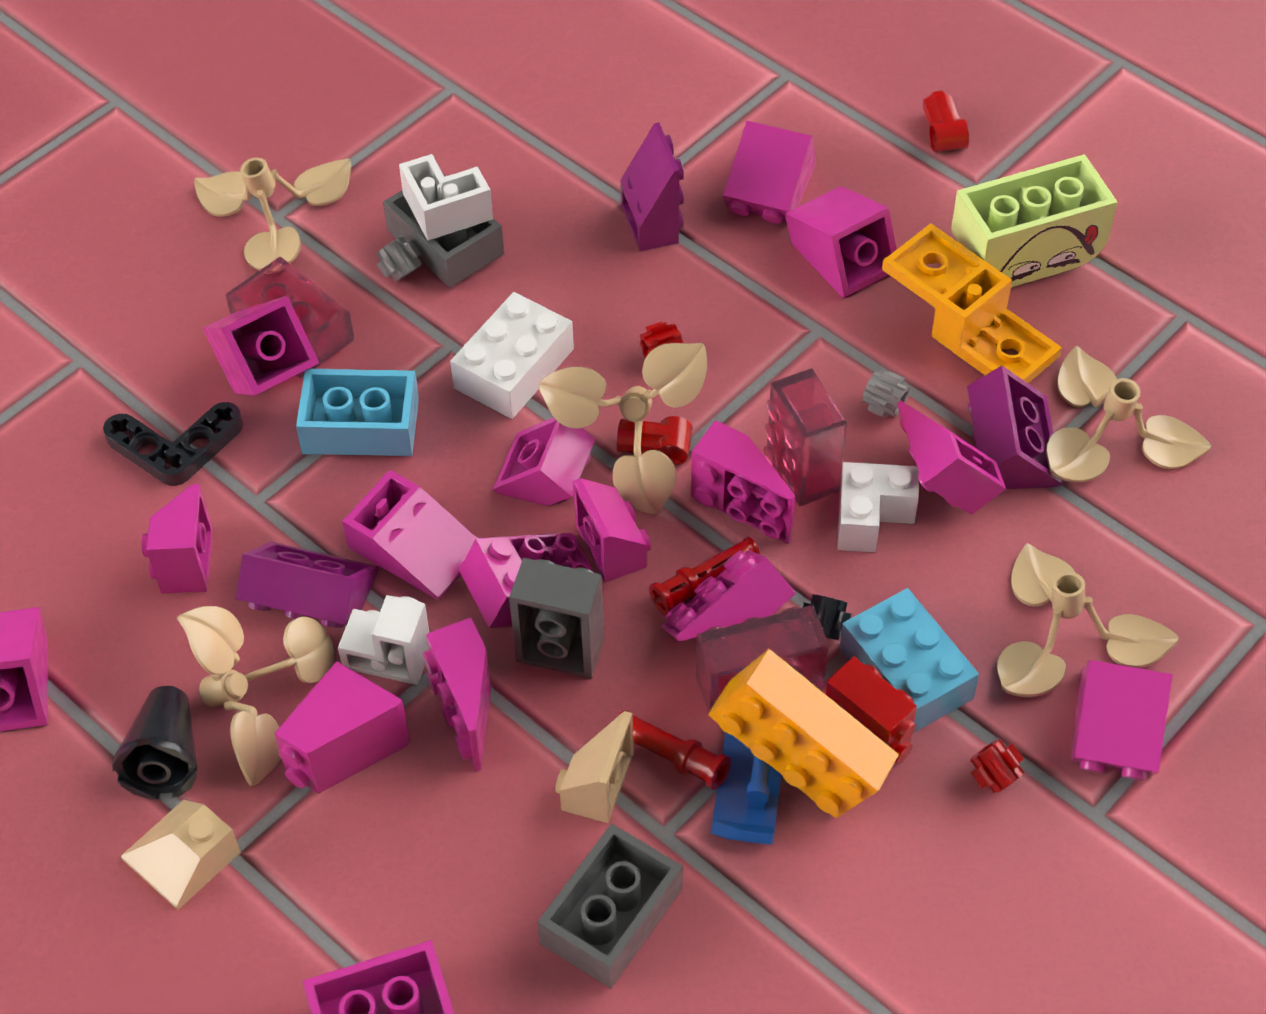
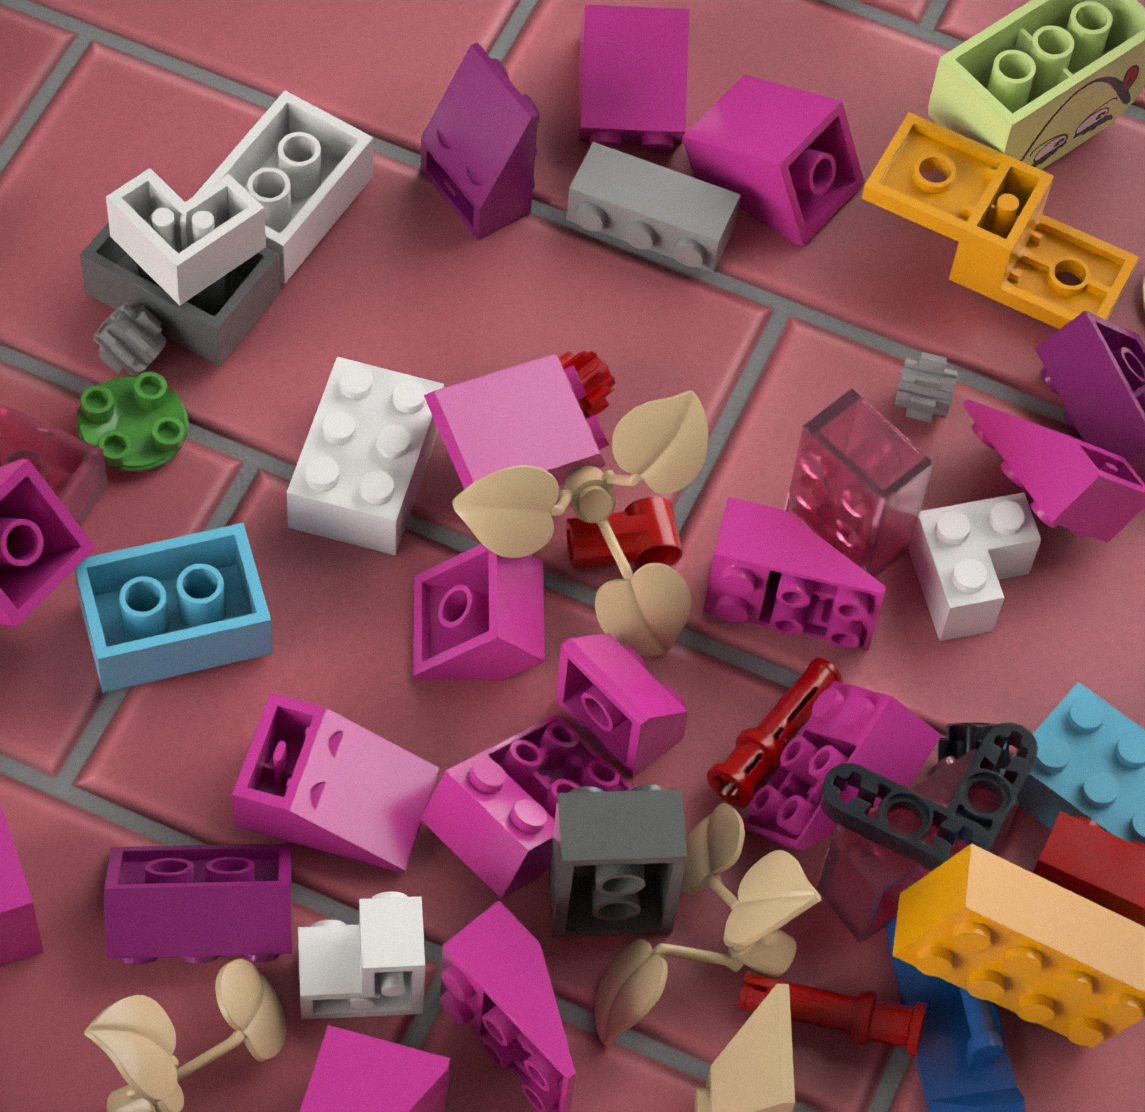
camera: 25 degrees left, 5 degrees up
none -> bright green dish [77,372,188,472]
none -> white brick [193,91,374,284]
none -> slope [424,353,609,489]
none -> light grey brick [566,142,741,273]
none -> tan plant [594,803,821,1048]
none -> black beam [819,722,1038,871]

